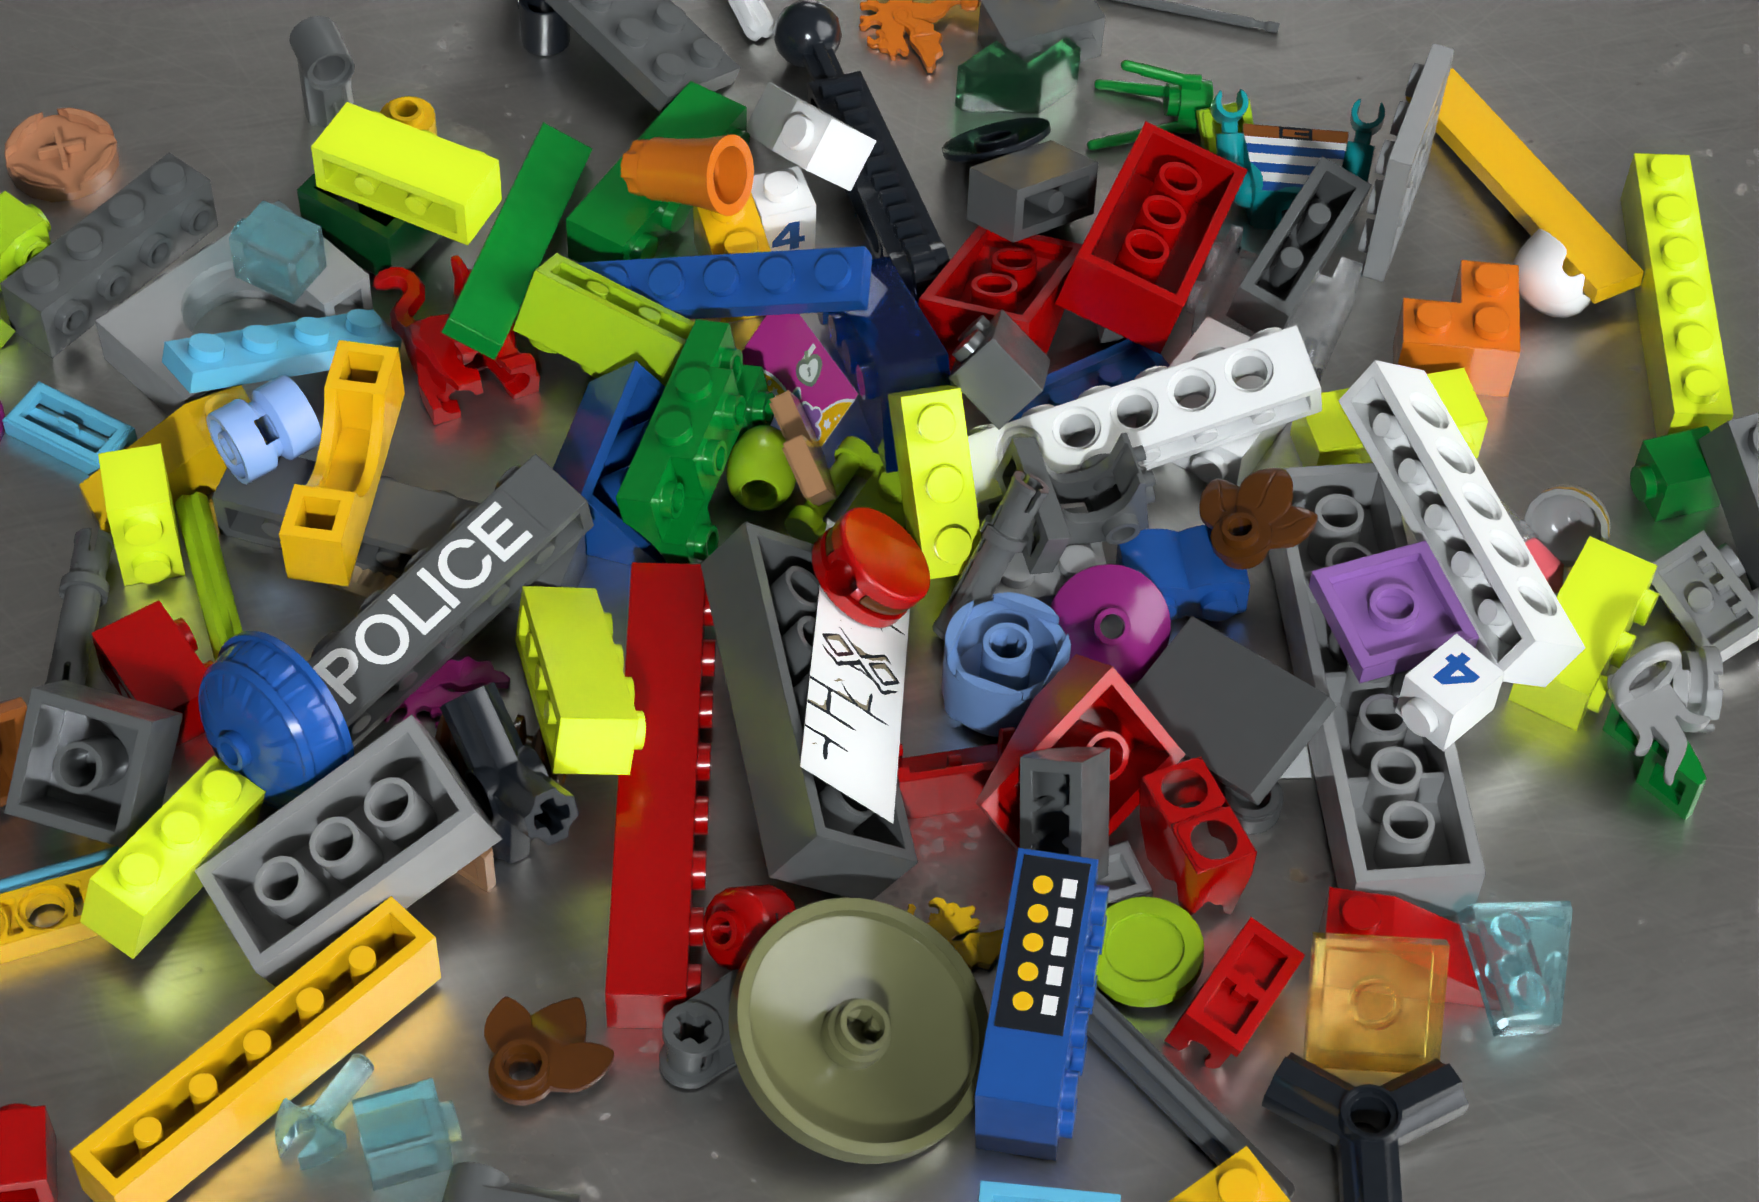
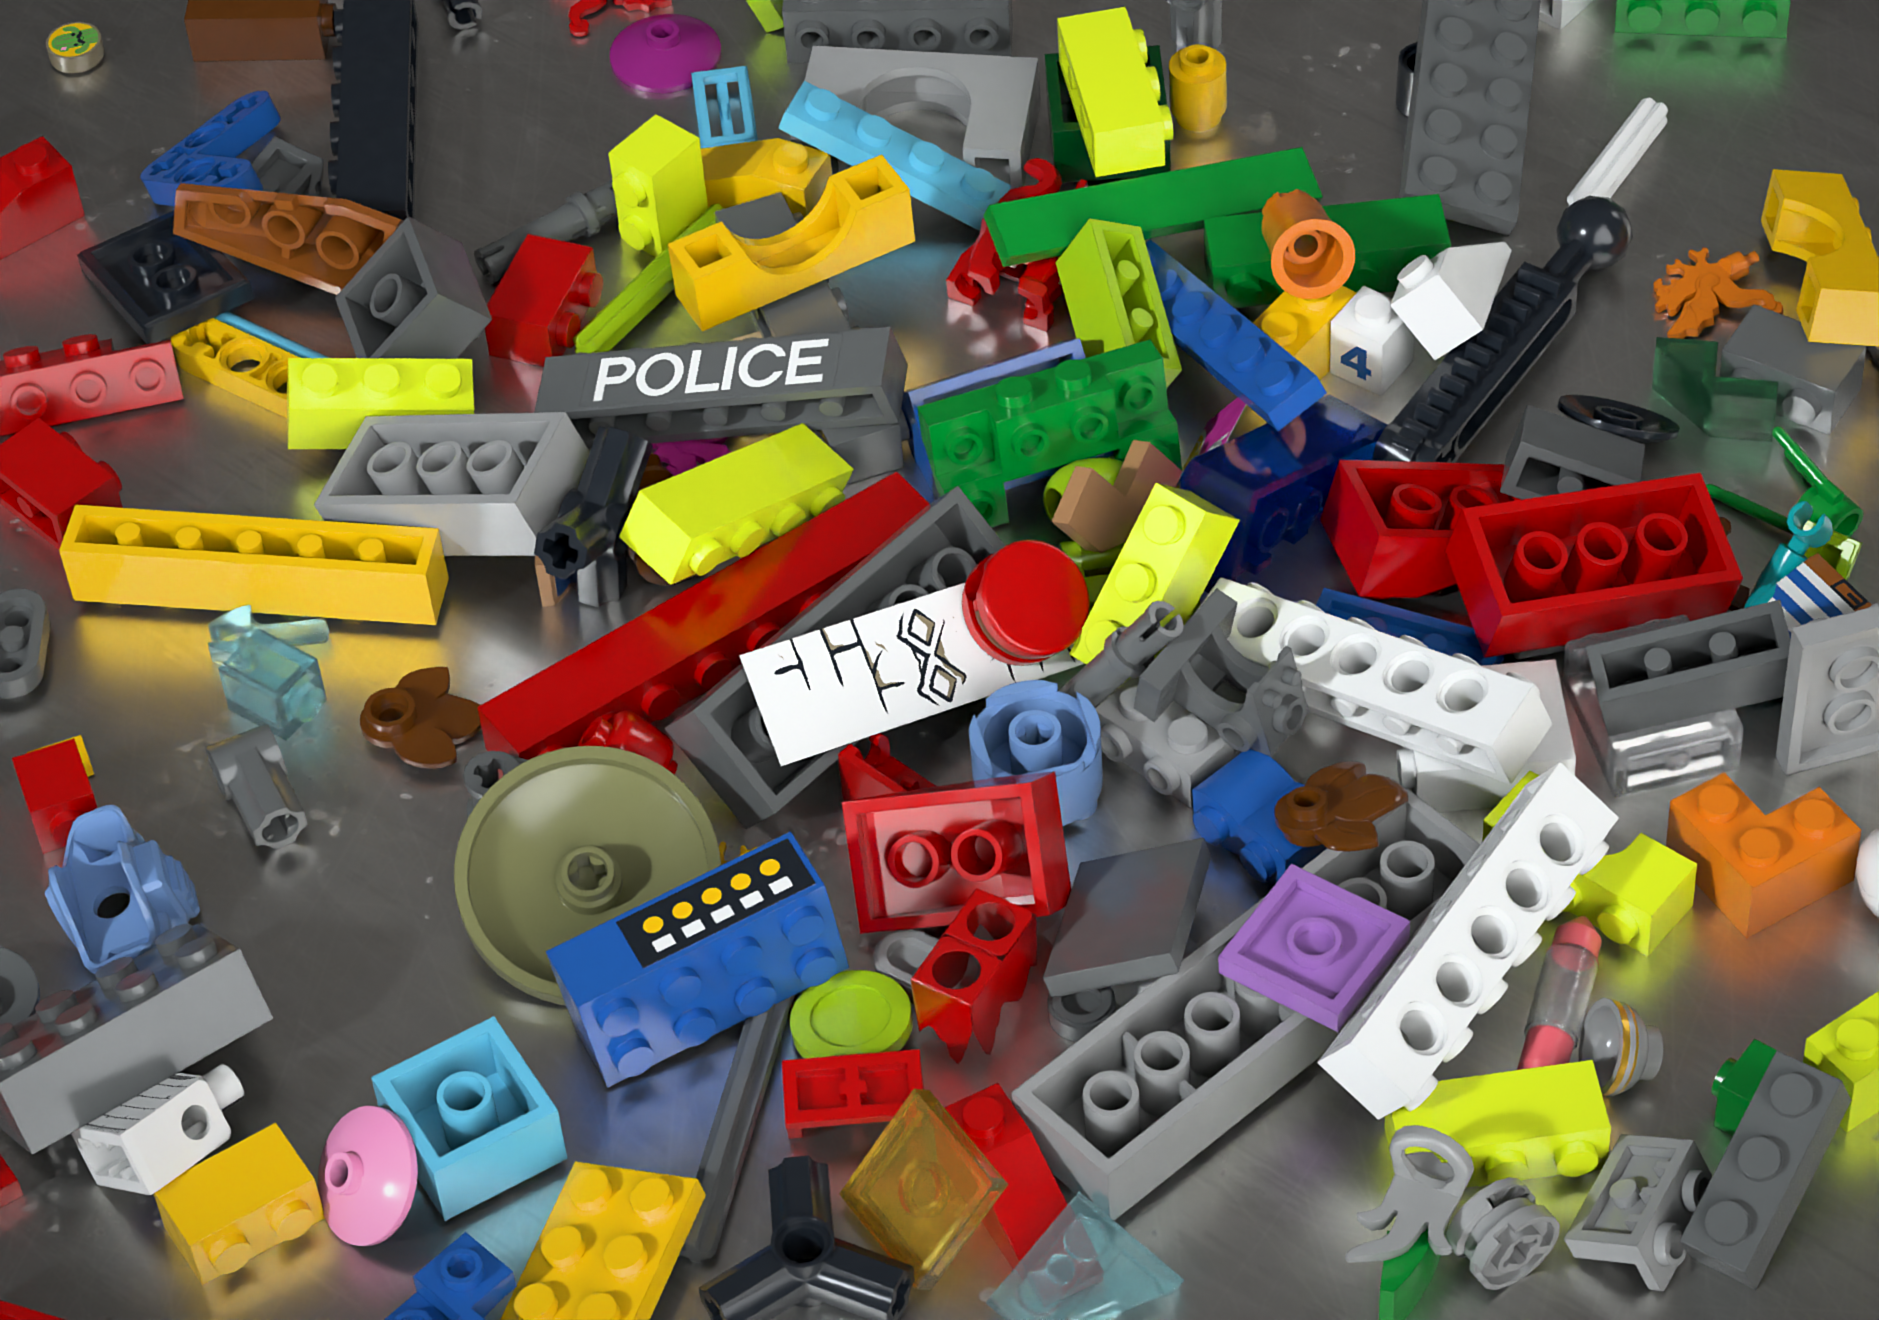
camera: 60 degrees right, 5 degrees down
blue hat [198,631,355,809] -> none
light blue wheel [206,375,322,485] -> none
clear light blue brick [229,200,327,304] -> none
dark grey brick [949,309,1051,430] -> none
dark grey brick [1020,747,1110,882] -> none
magenta dish [1050,564,1171,685] -> none
white brick [1395,633,1505,751] -> none

